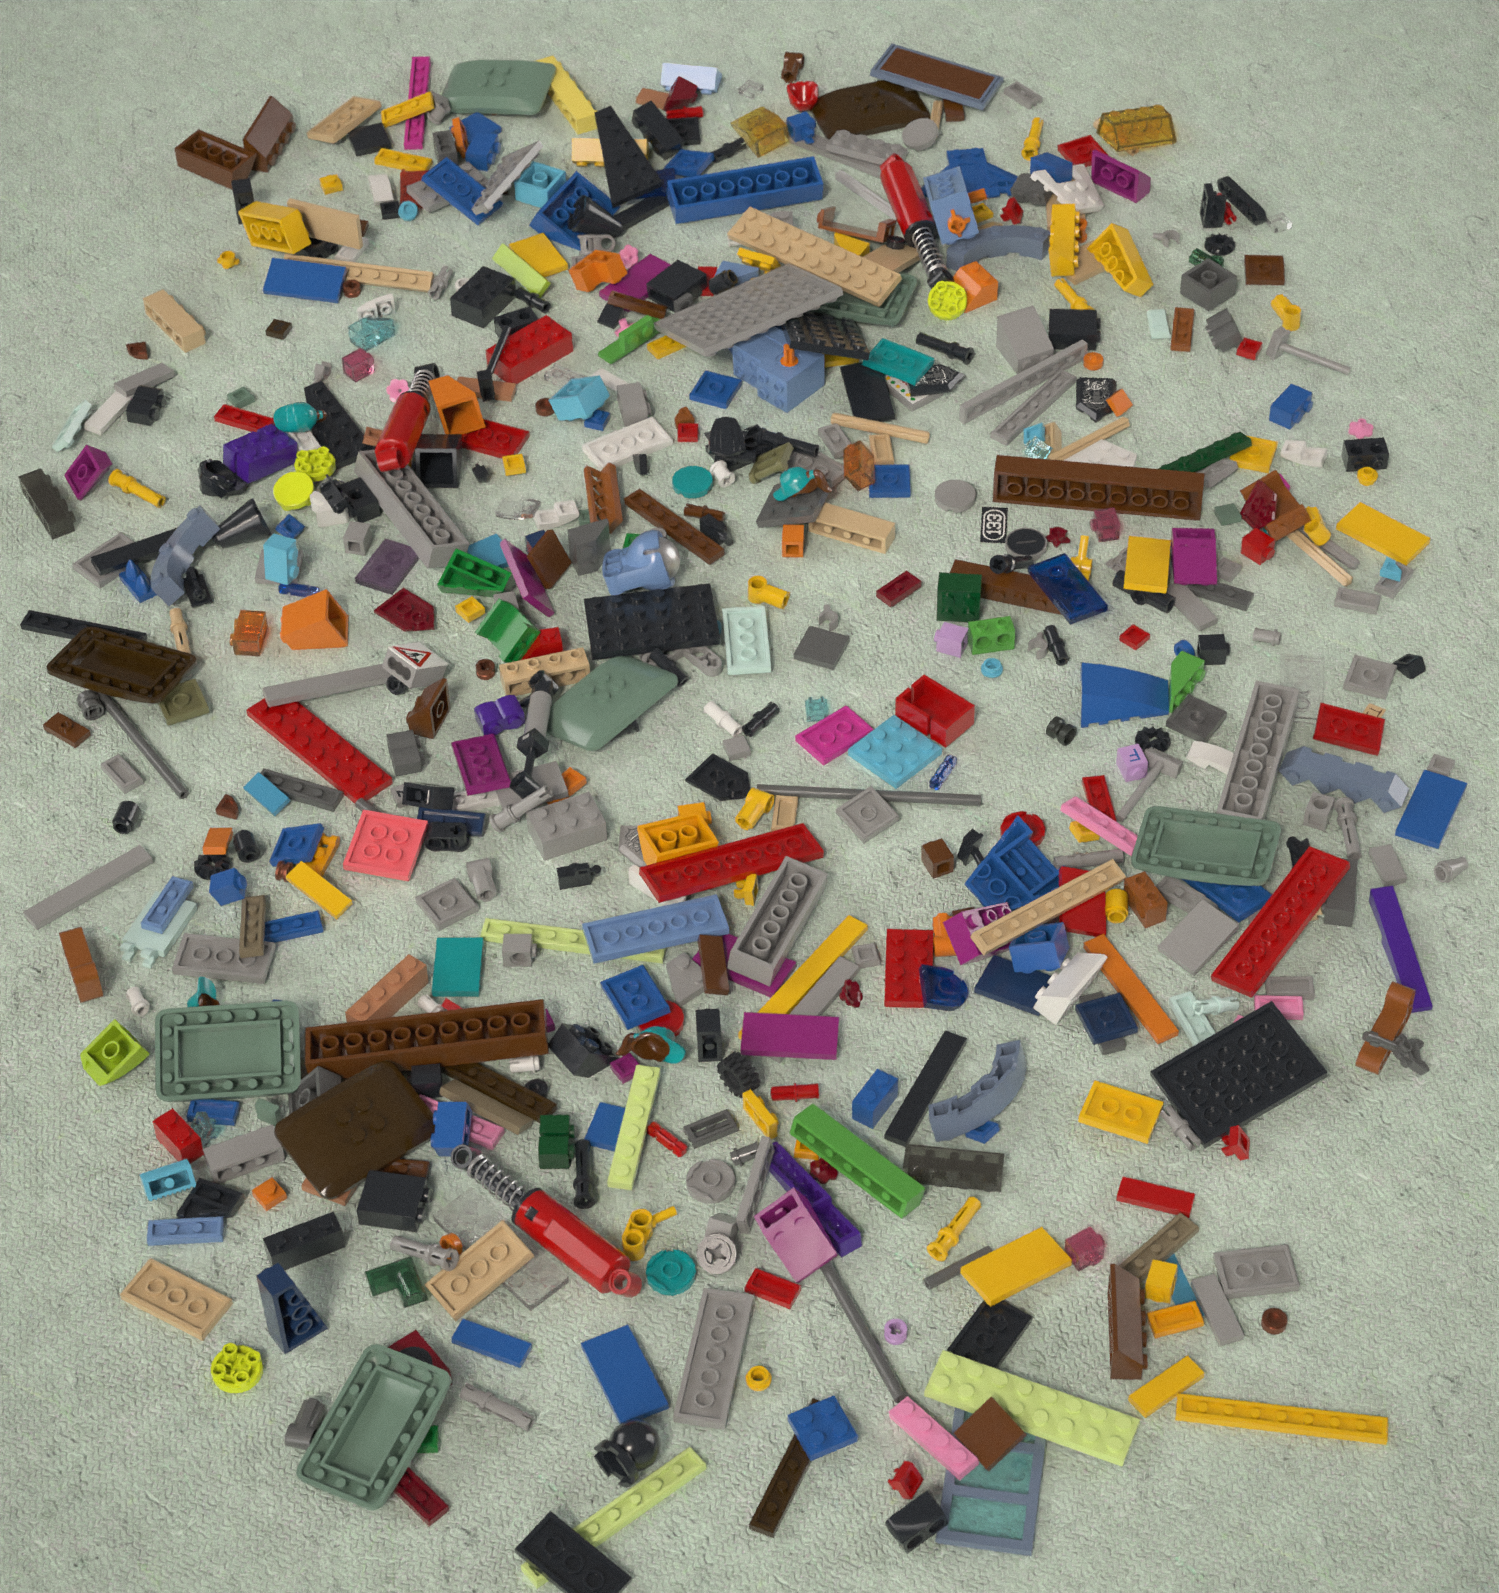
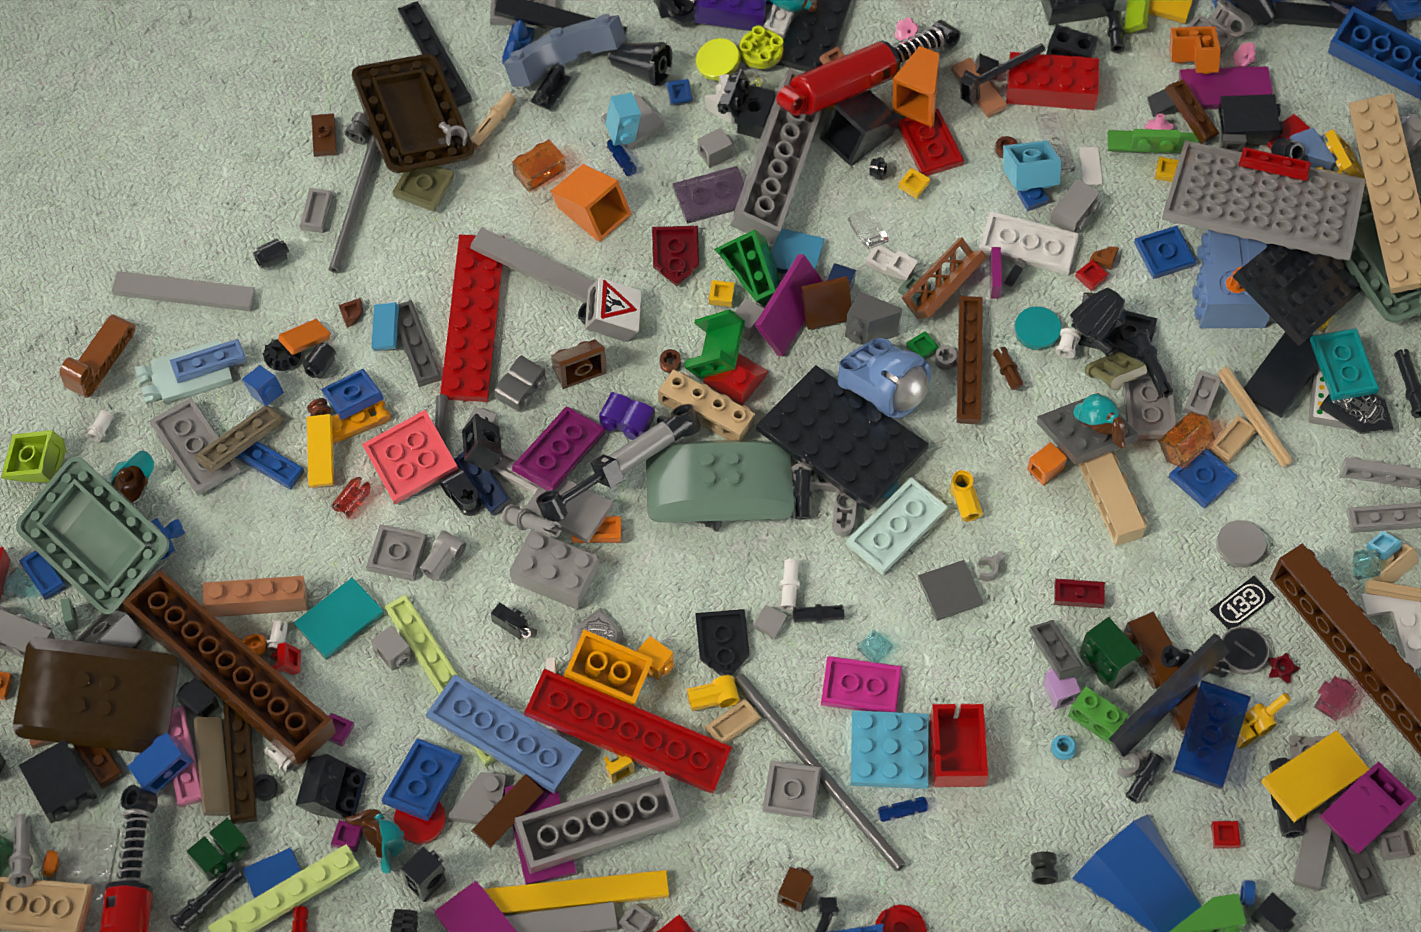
camera: 45 degrees right, 15 degrees up
black piece [699,514,733,546] -> none
none -> clear red piece [331,477,371,520]
none -> light grey piece [439,122,468,147]
none -> black tile [976,53,999,80]
none -> magenta tile [989,247,1002,299]
none -> dark grey tile [1030,620,1083,680]
none -> black tile [1108,633,1229,758]
none -> red tile [1238,147,1311,181]

